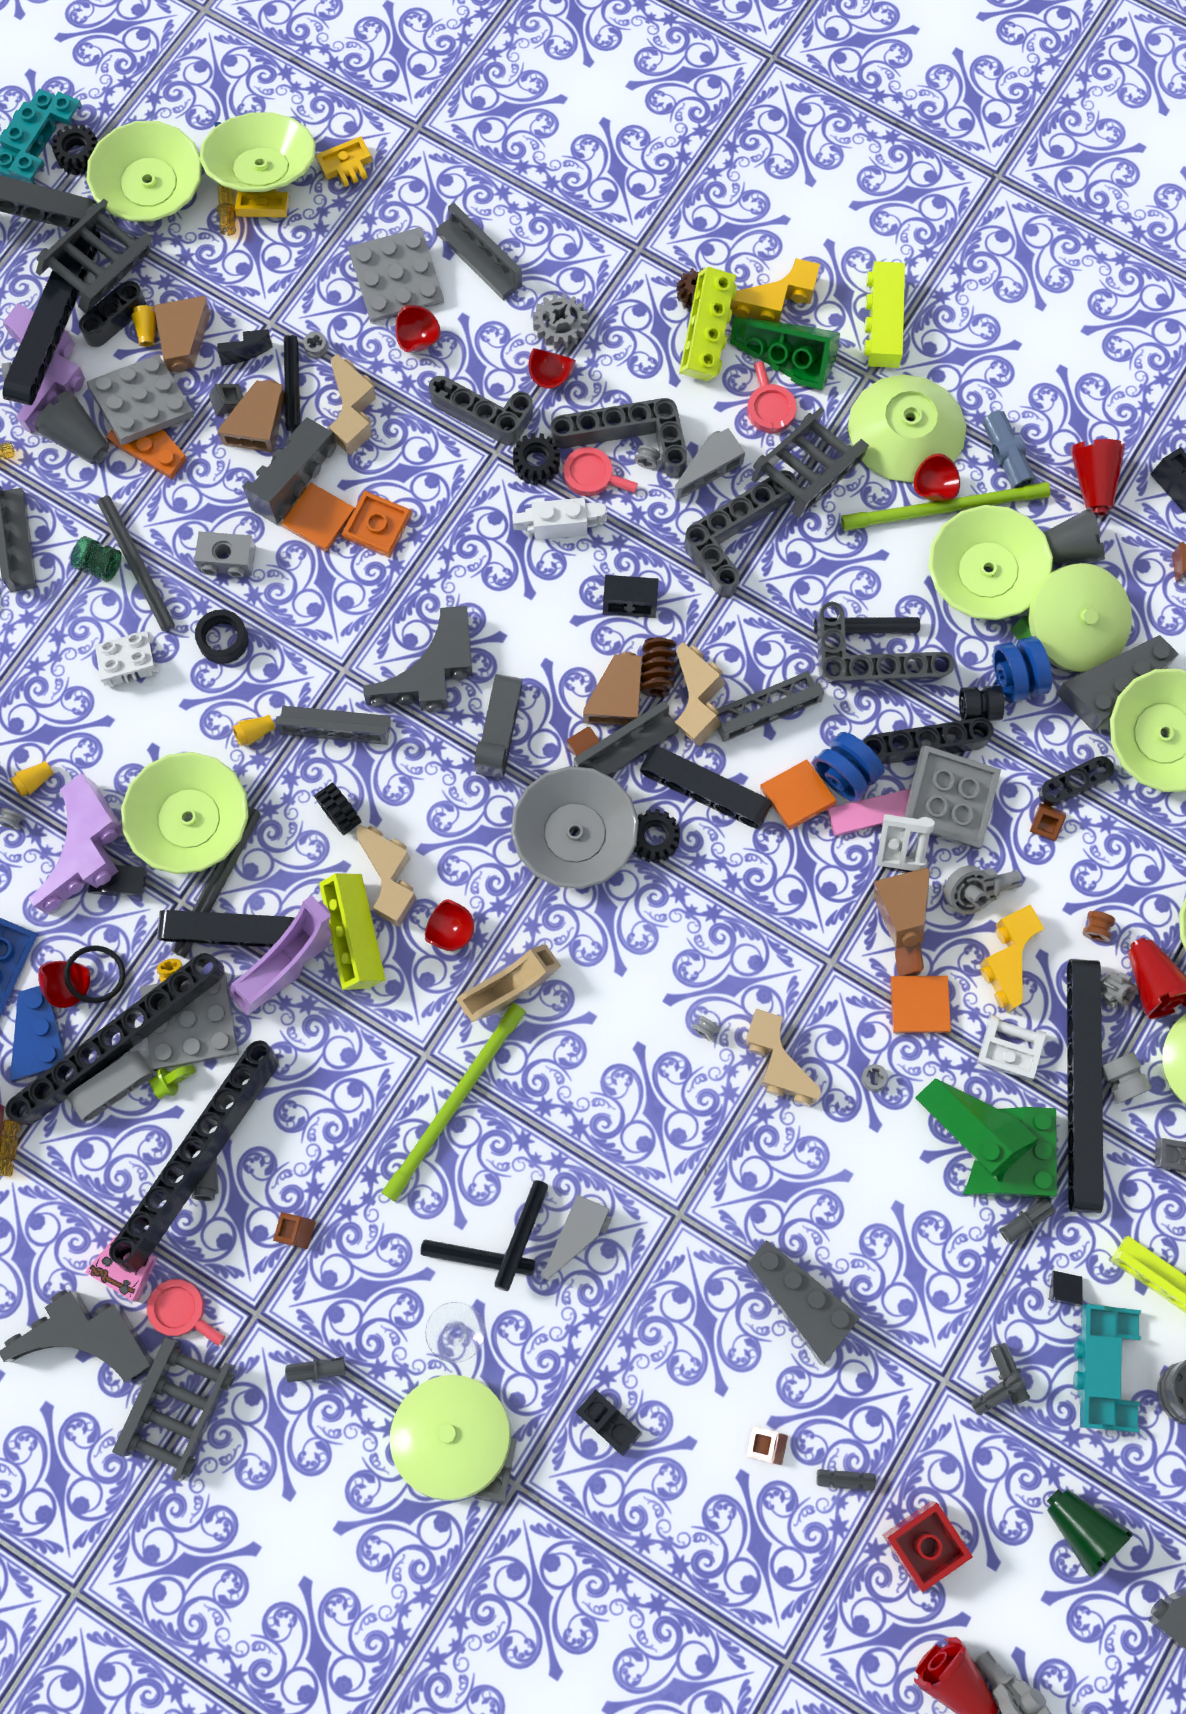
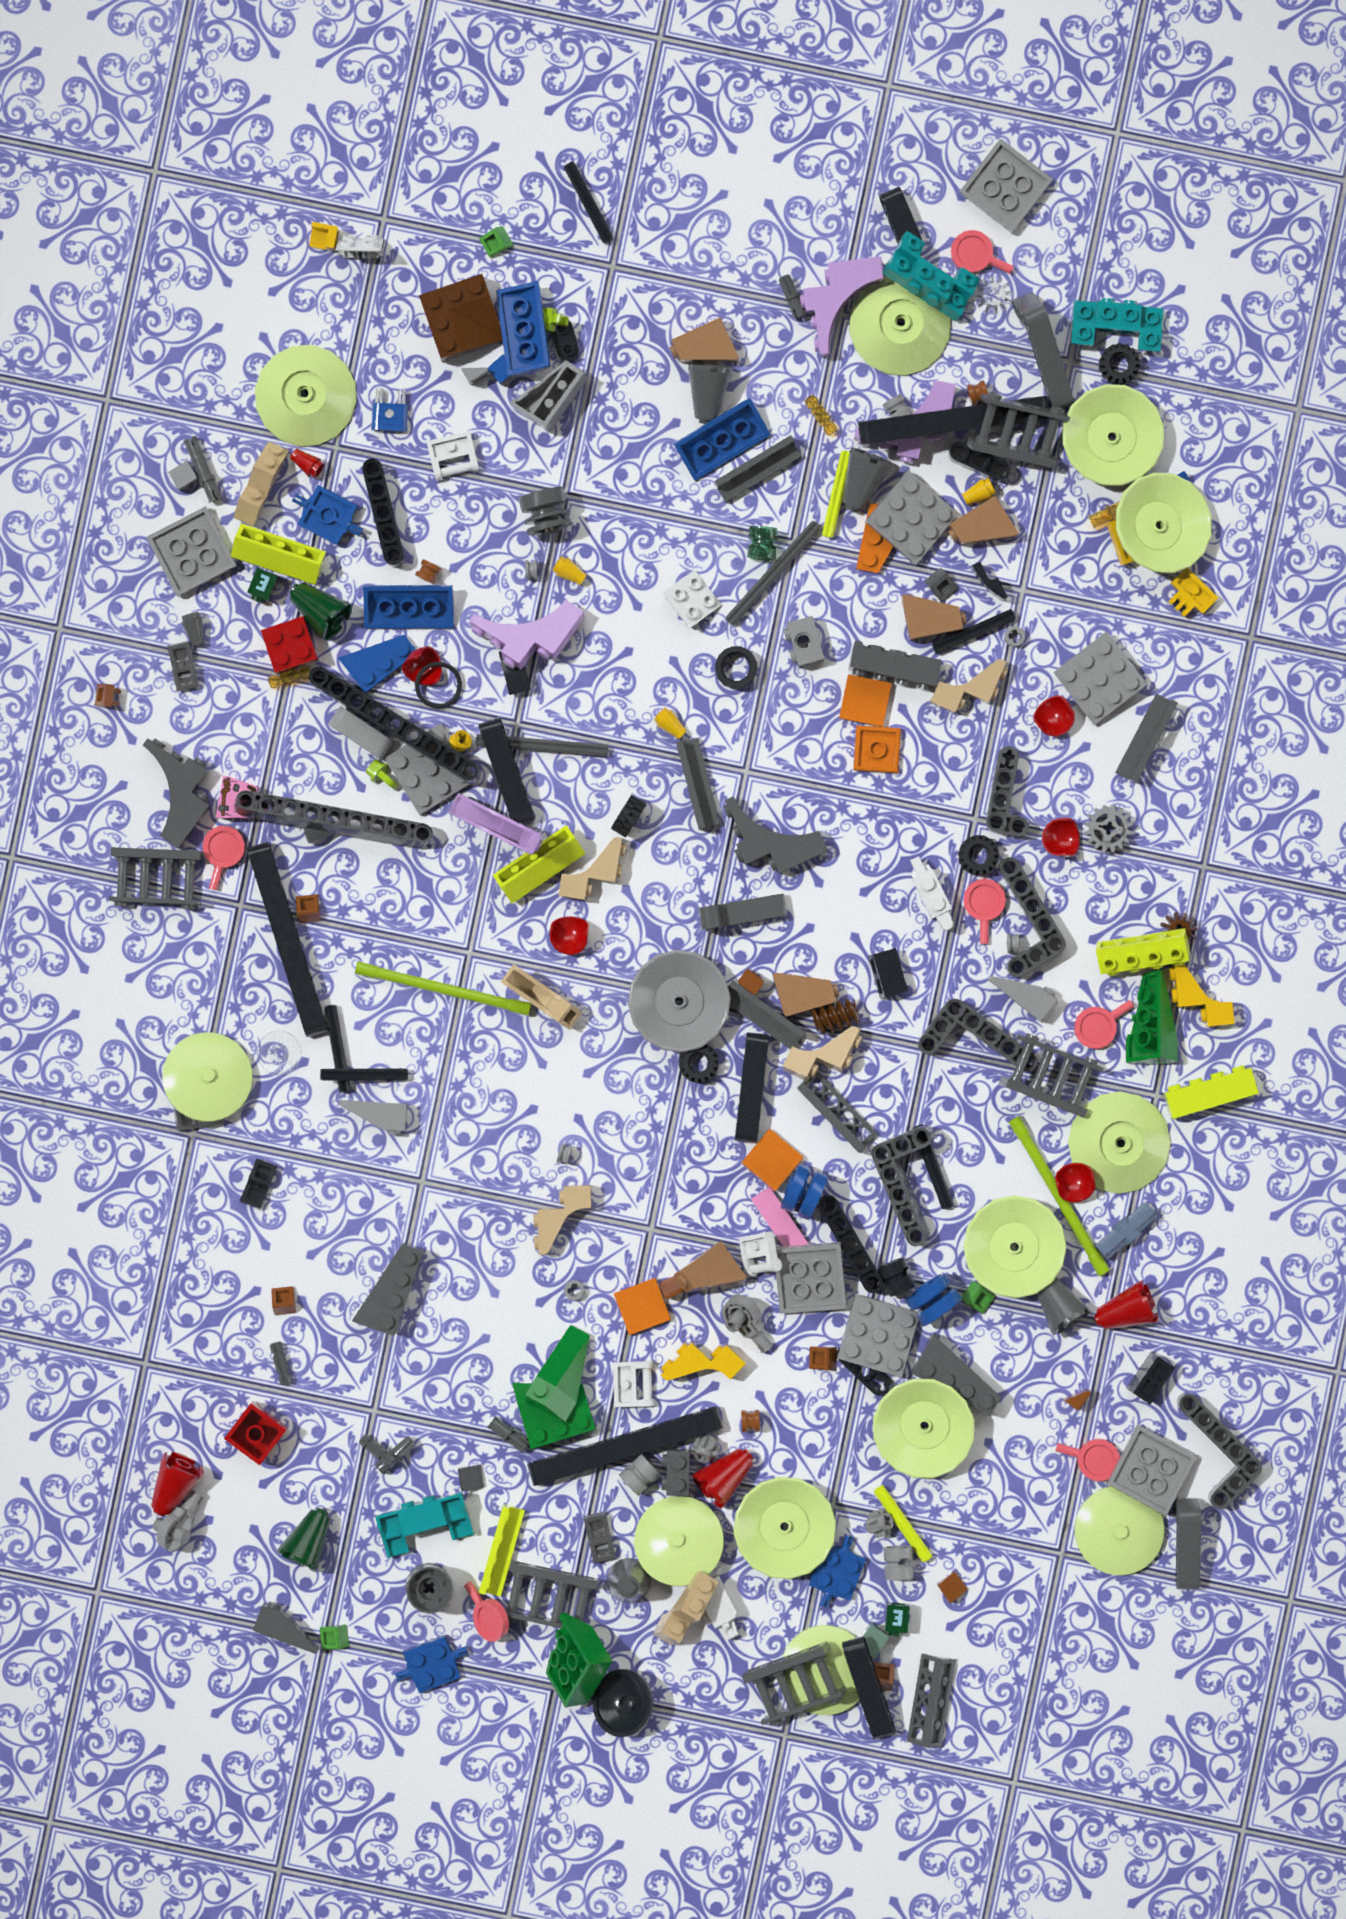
camera: 75 degrees right, 15 degrees up
yellowish green dish [121,752,249,874] -> none
dark grey axle [285,1356,346,1382] -> none
yellowish green dish [1029,563,1132,673] -> none
none -> black beam [247,841,328,1037]
none -> dark grey brick [662,1448,690,1496]
none -> neon yellow axle [822,451,849,538]
none -> light grey plate [836,1294,918,1378]
none -> dark orange wheel [966,380,988,406]

